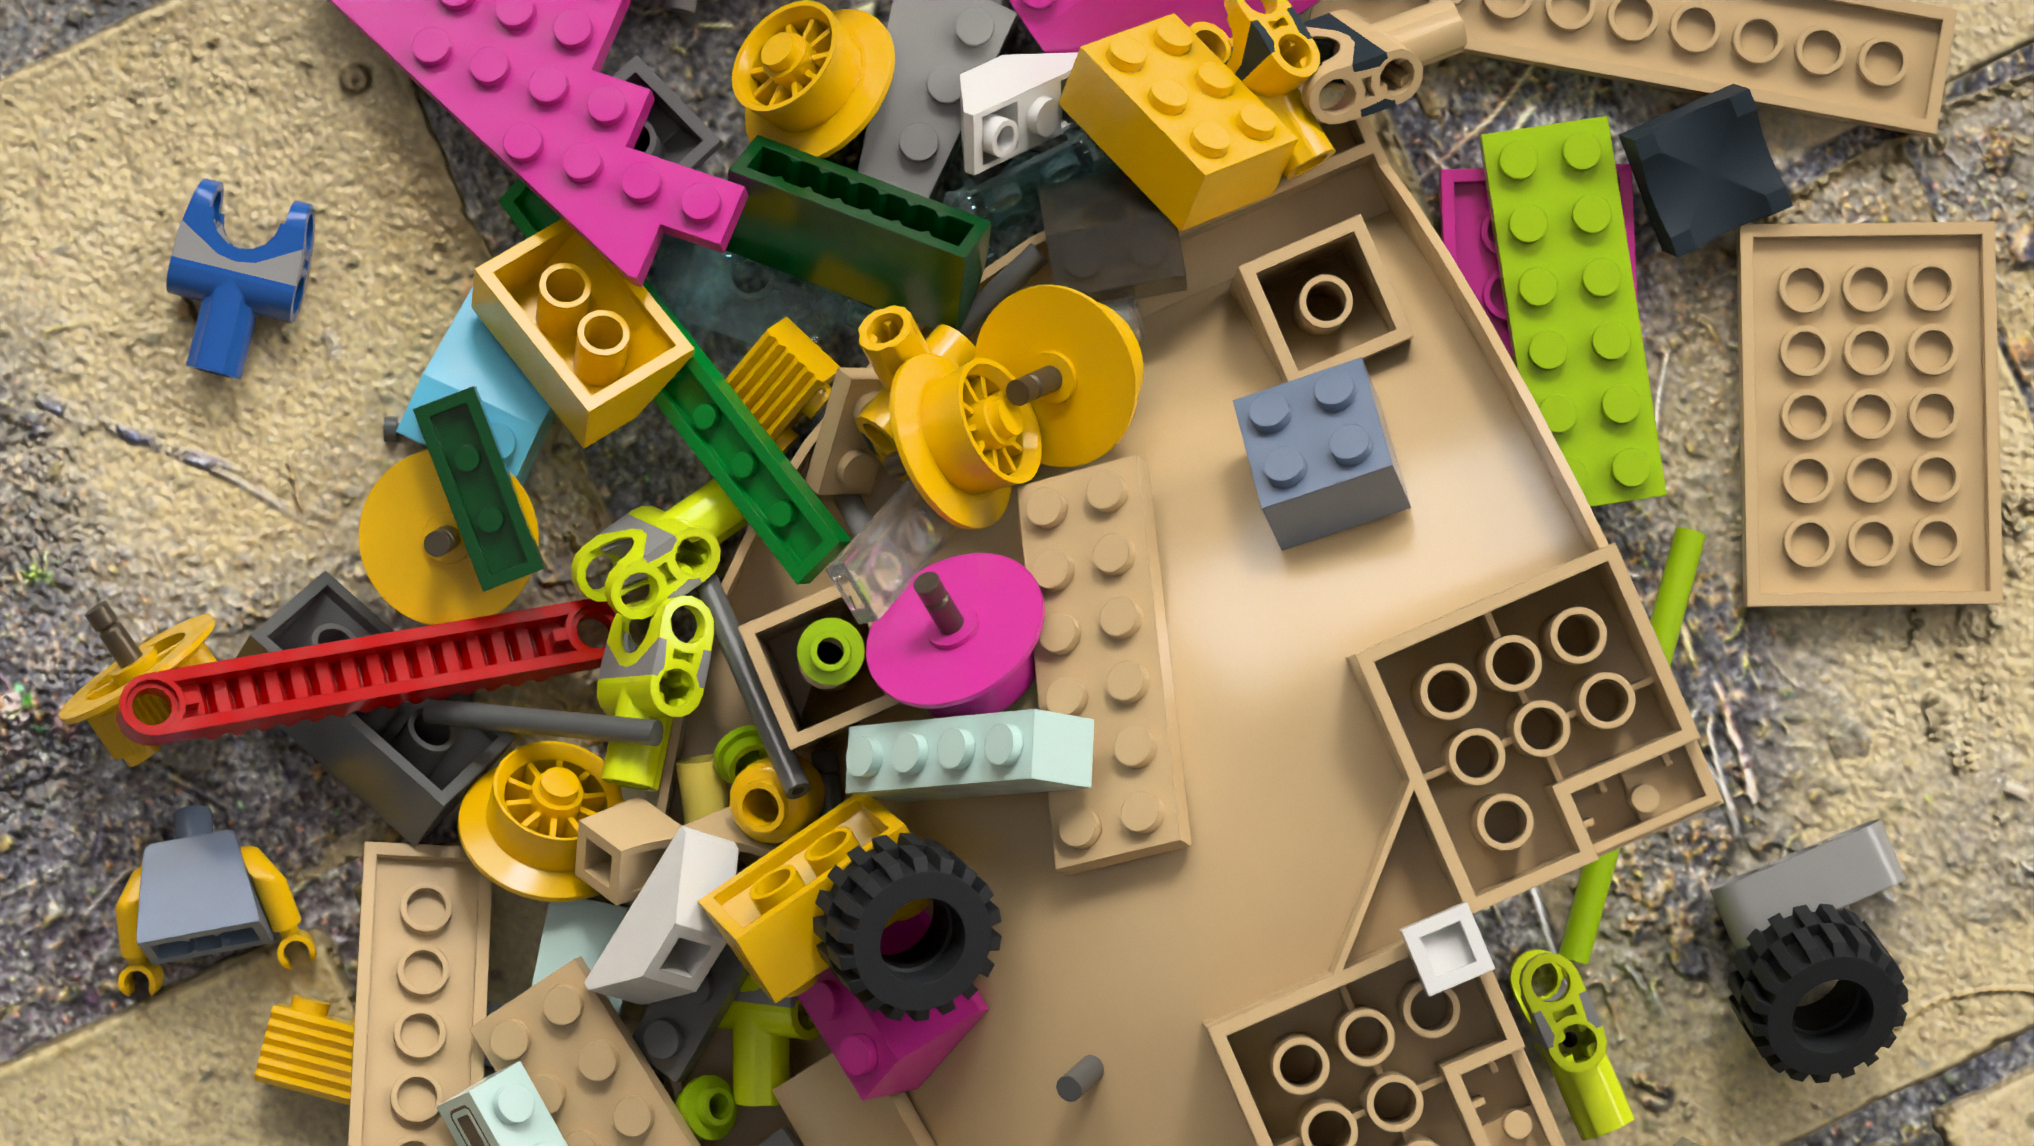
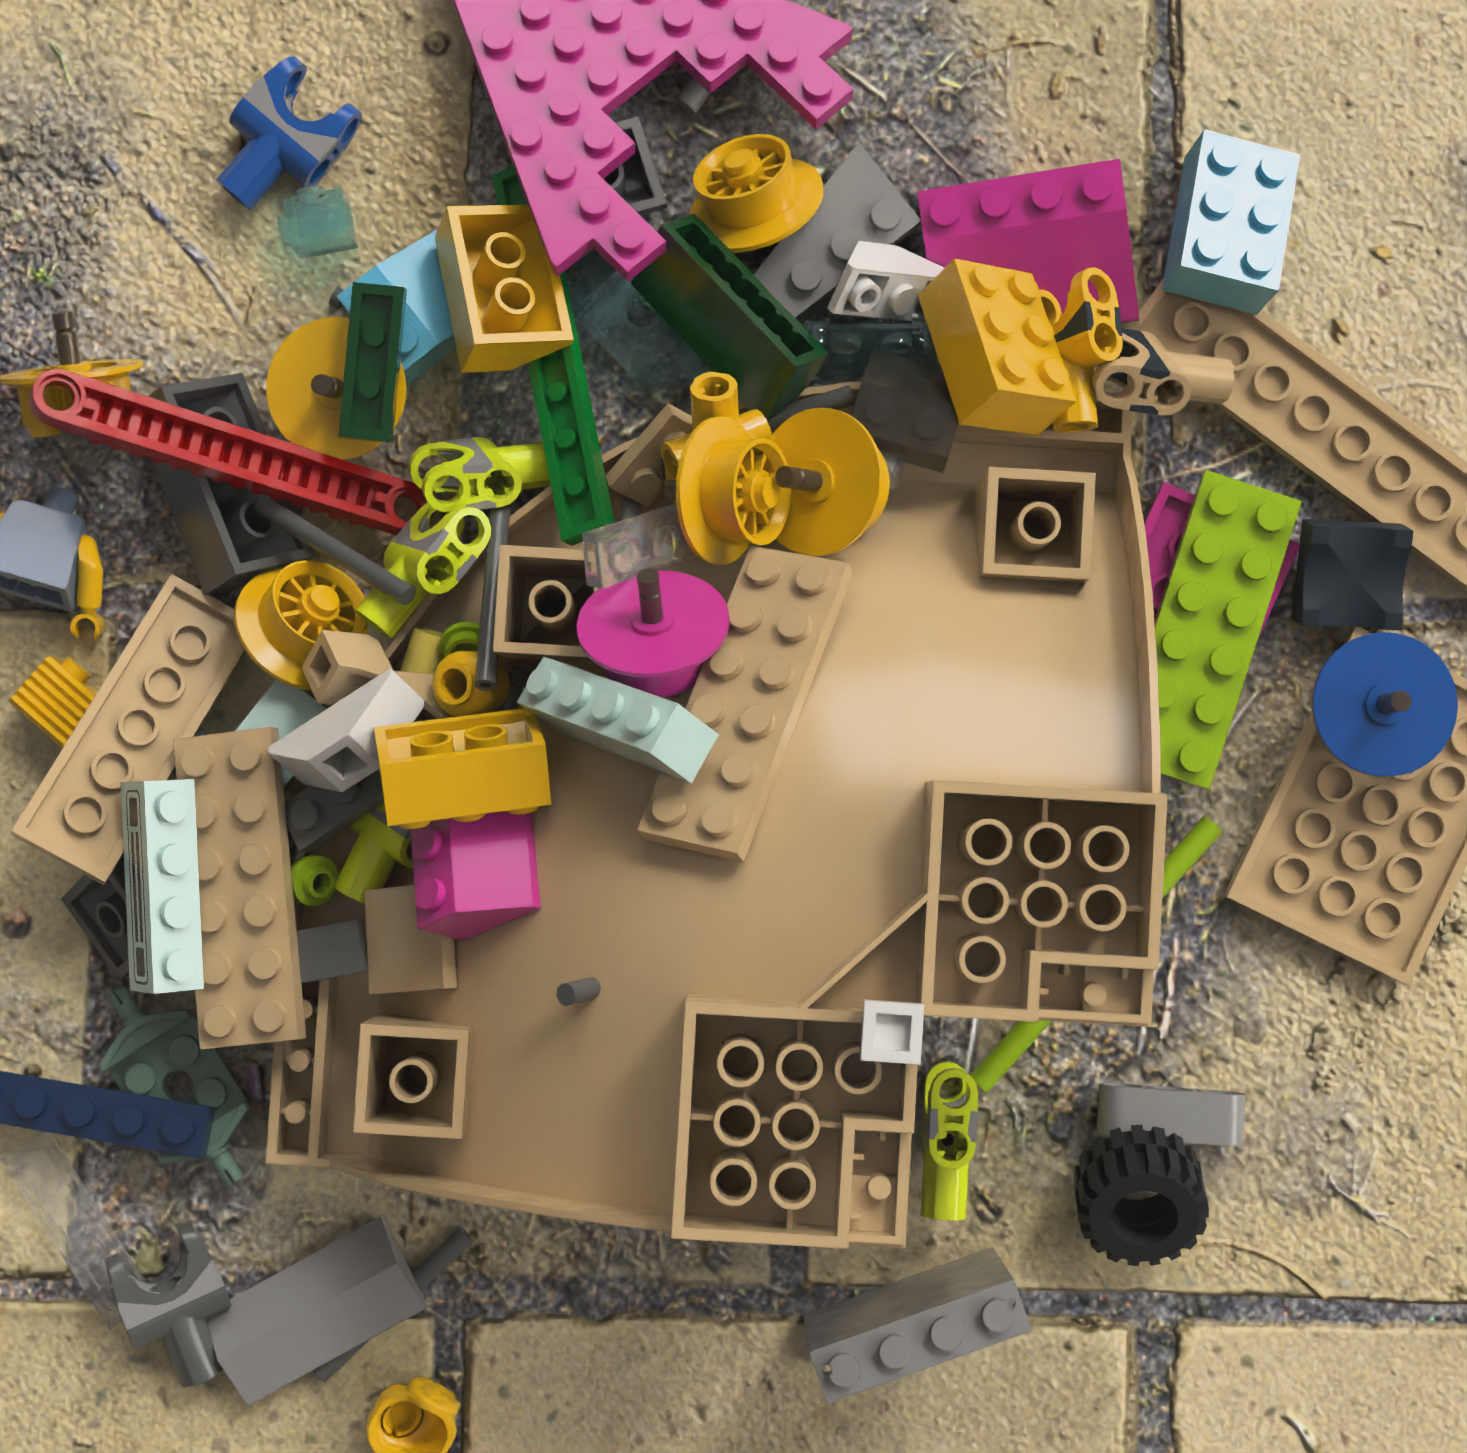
camera: 25 degrees right, 0 degrees up
yellow brick [725,316,841,454] -> none
lime plate [797,618,865,685] -> none
black tyre [813,833,1002,1022] -> none
sand blue brick [1233,357,1411,551] -> none
none -> clear light blue brick [278,186,358,260]
none -> blue piece [1312,632,1458,777]

